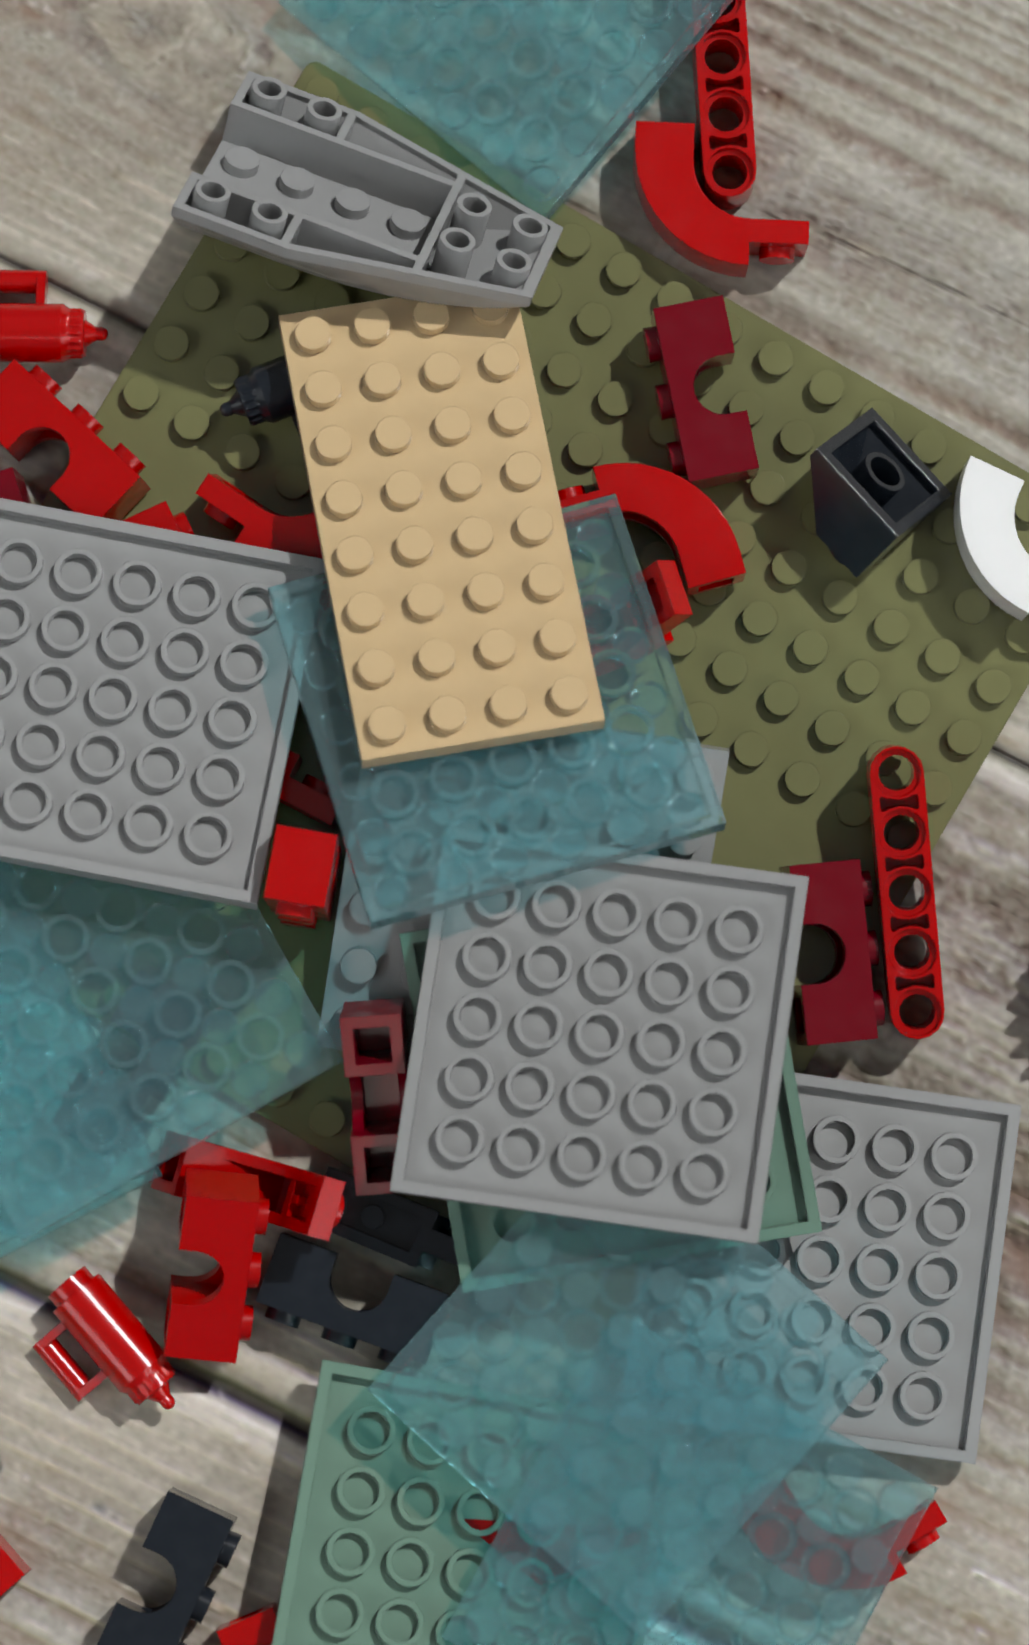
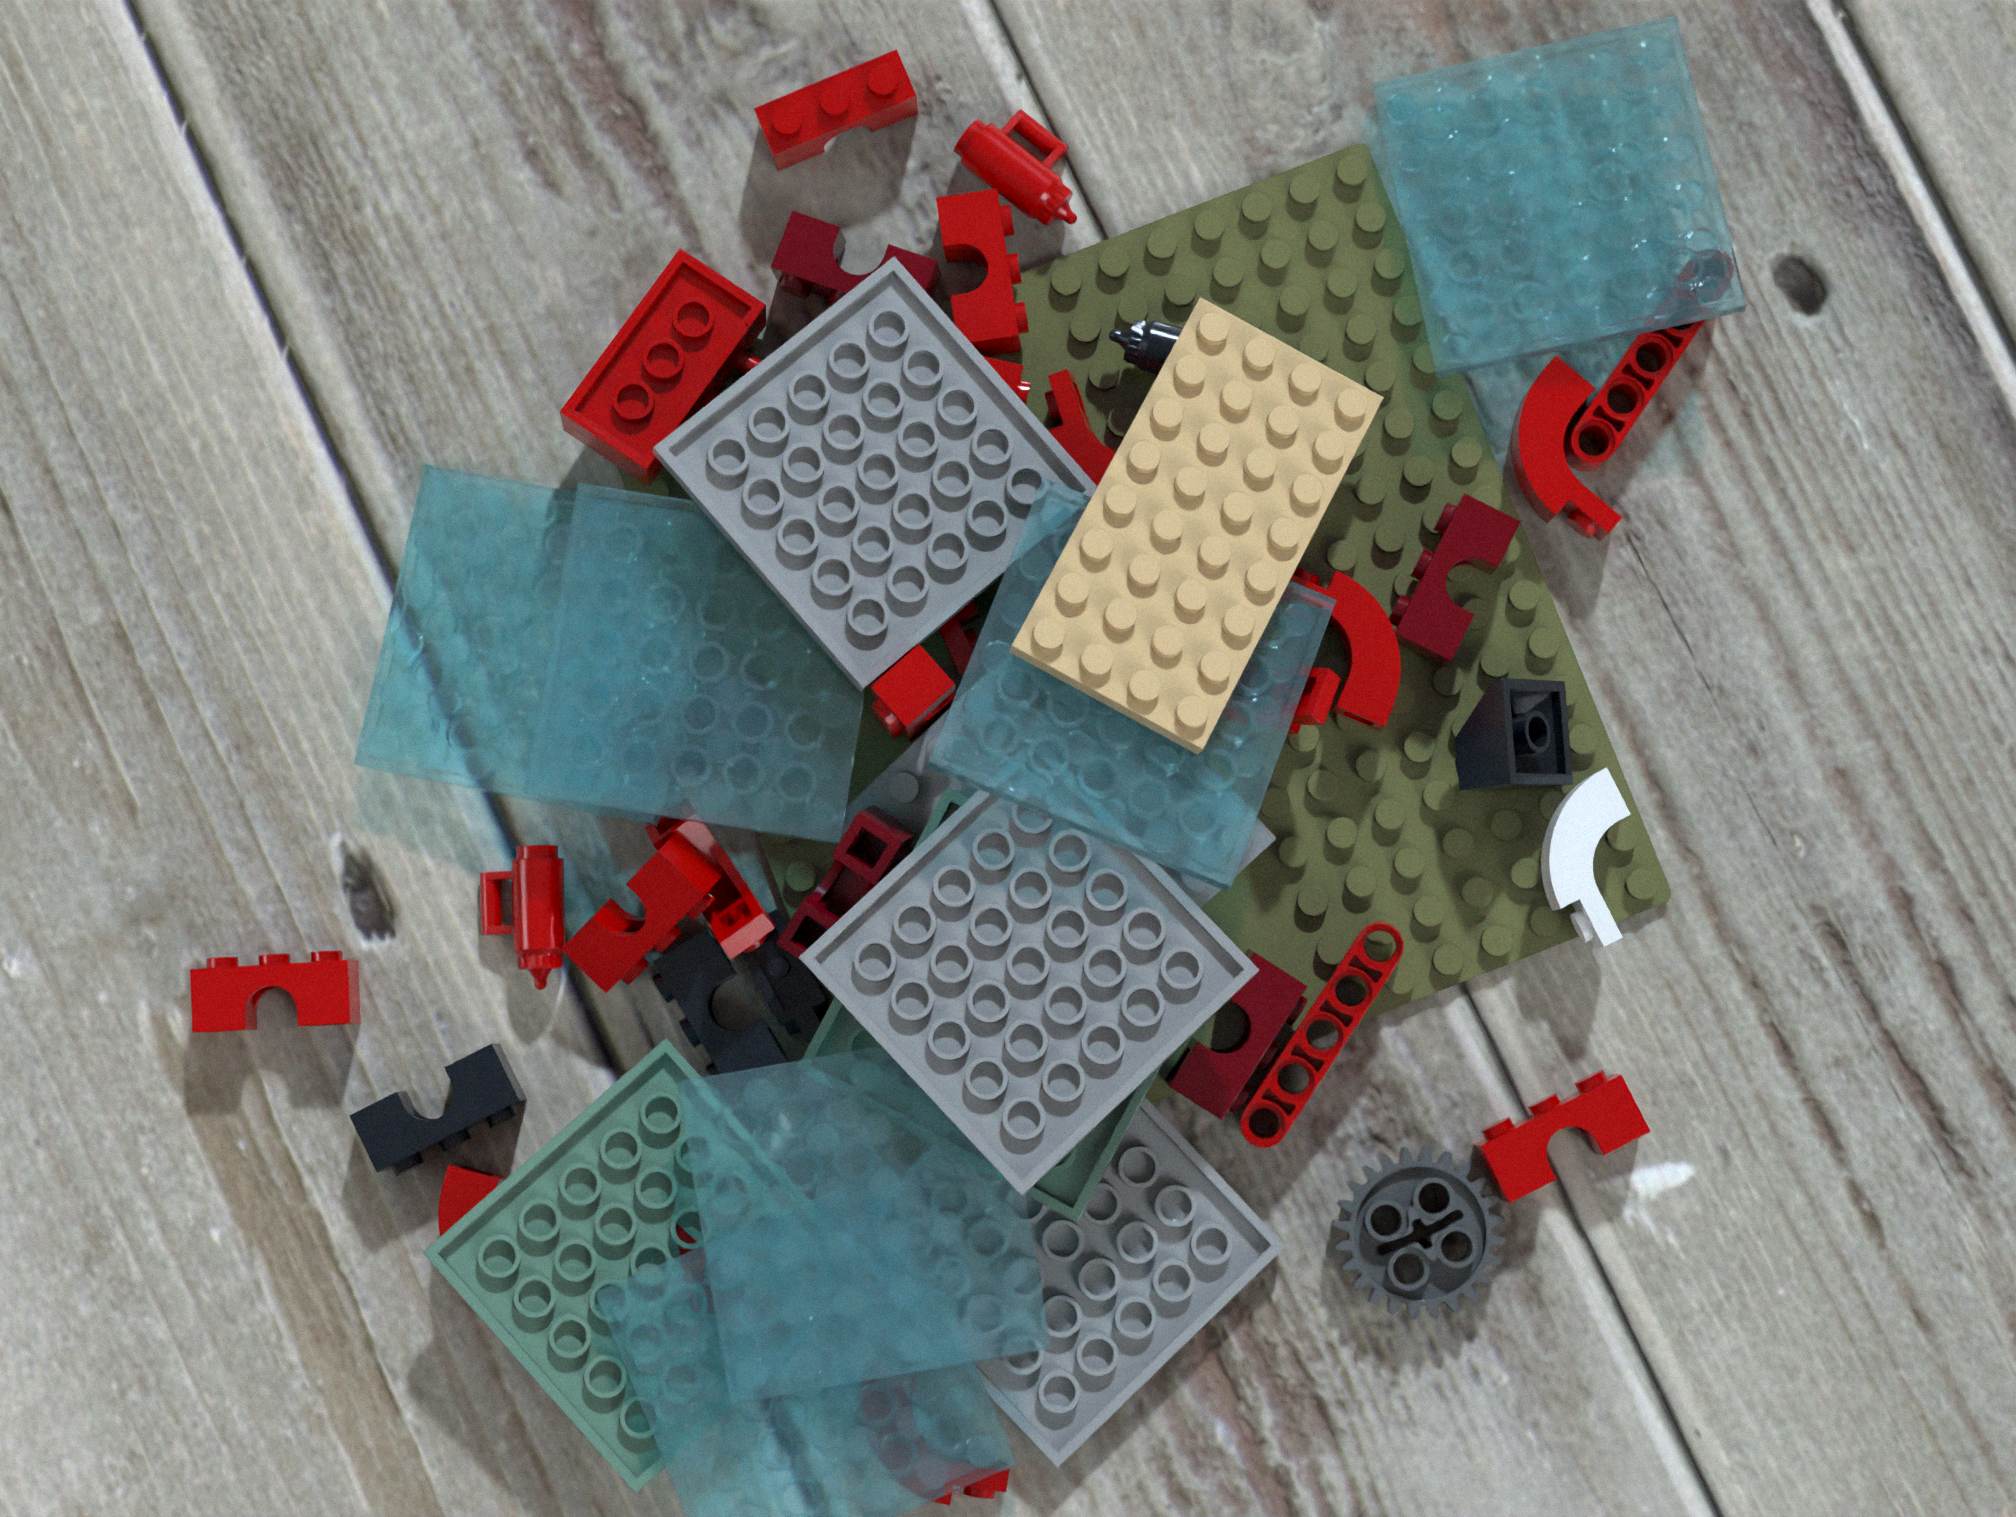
camera: 45 degrees right, 0 degrees up
light grey wedge [171,71,563,308] -> none

